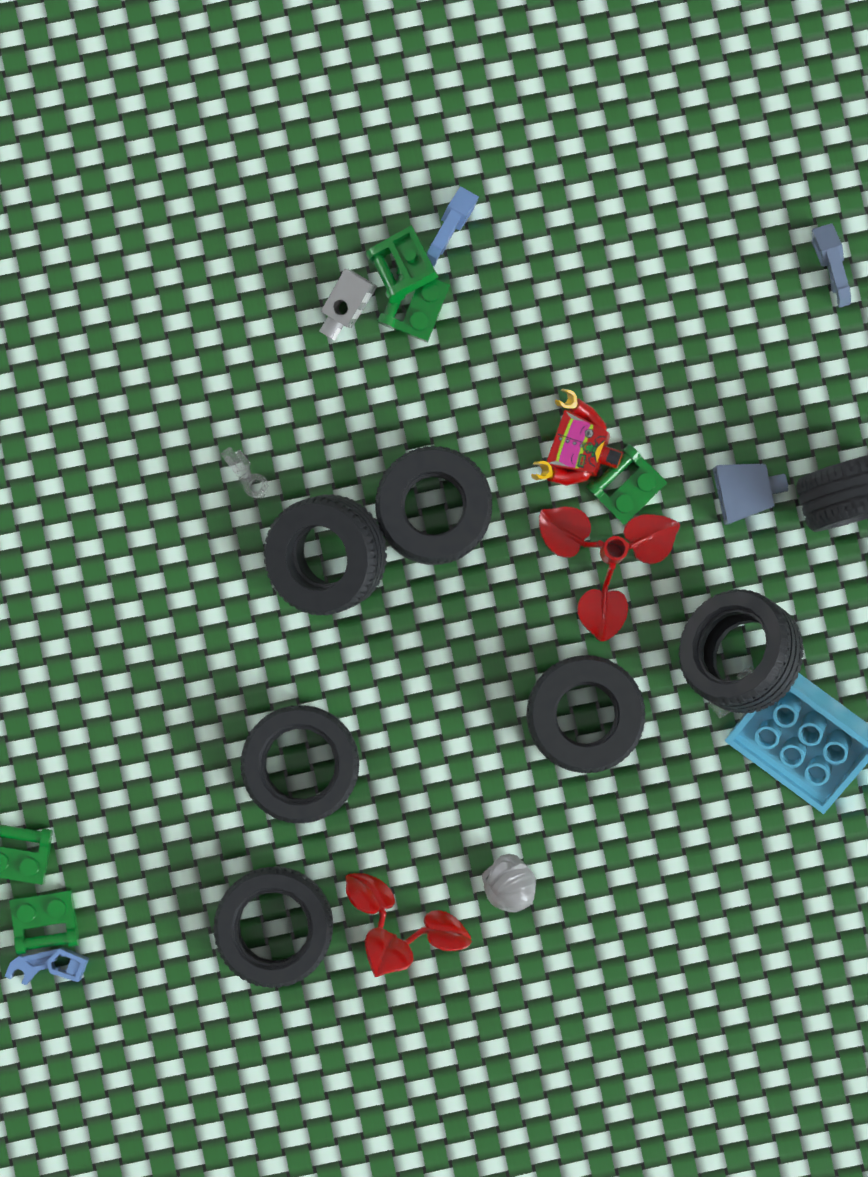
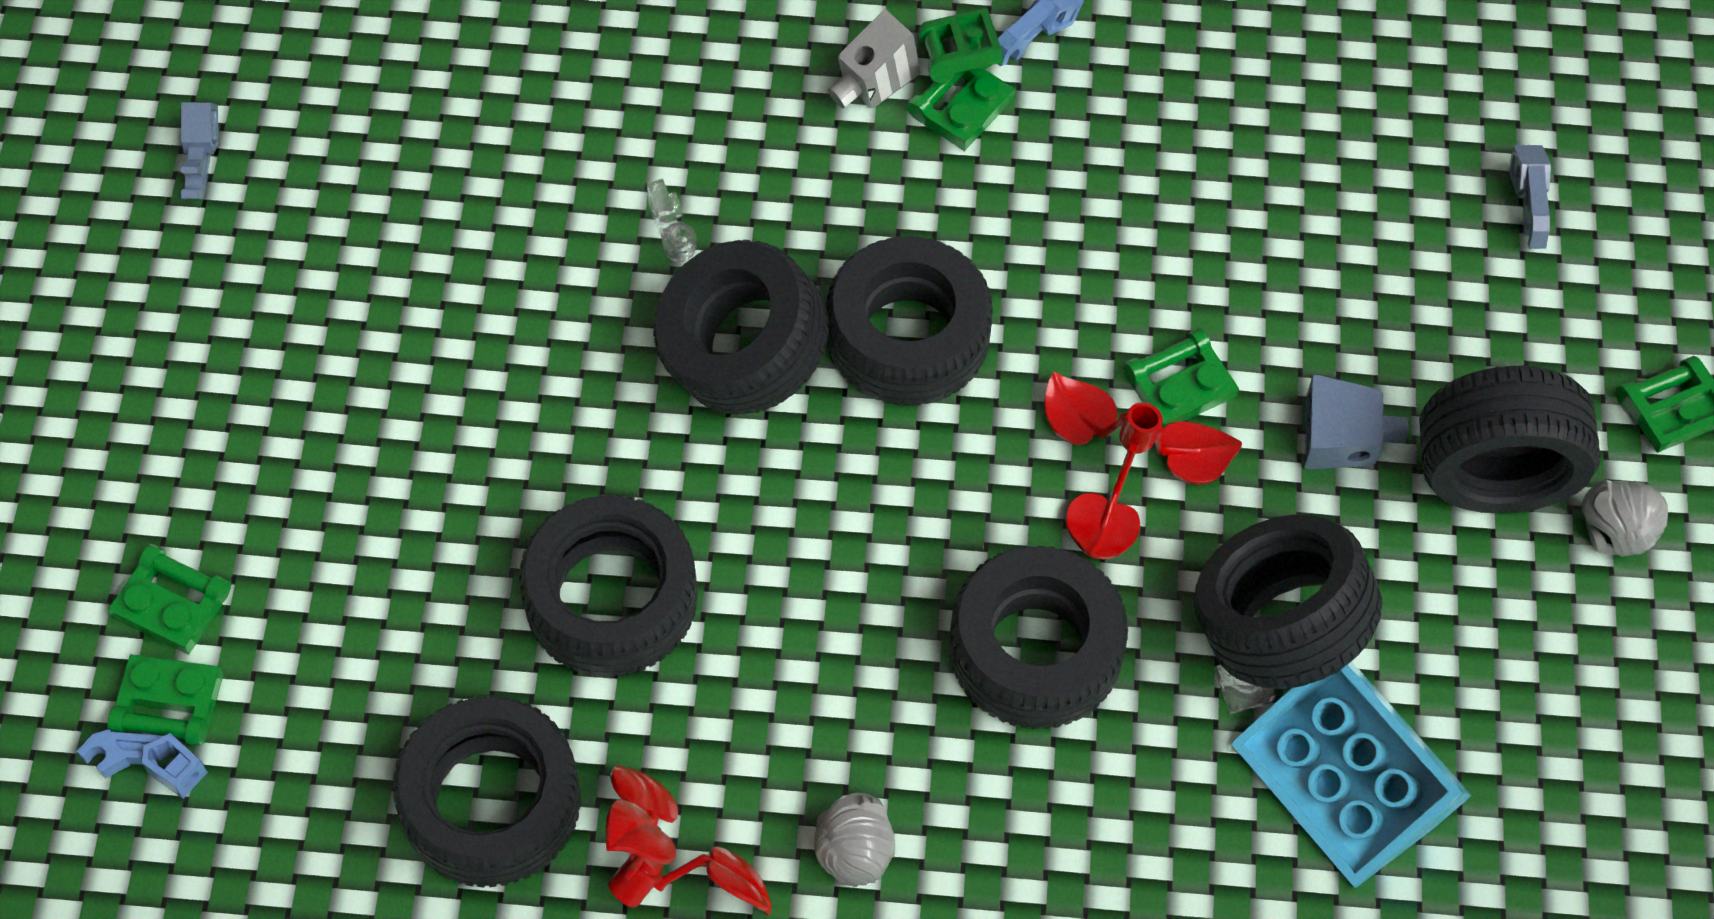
camera: 20 degrees right, 25 degrees down
torso [531,389,623,486] -> none

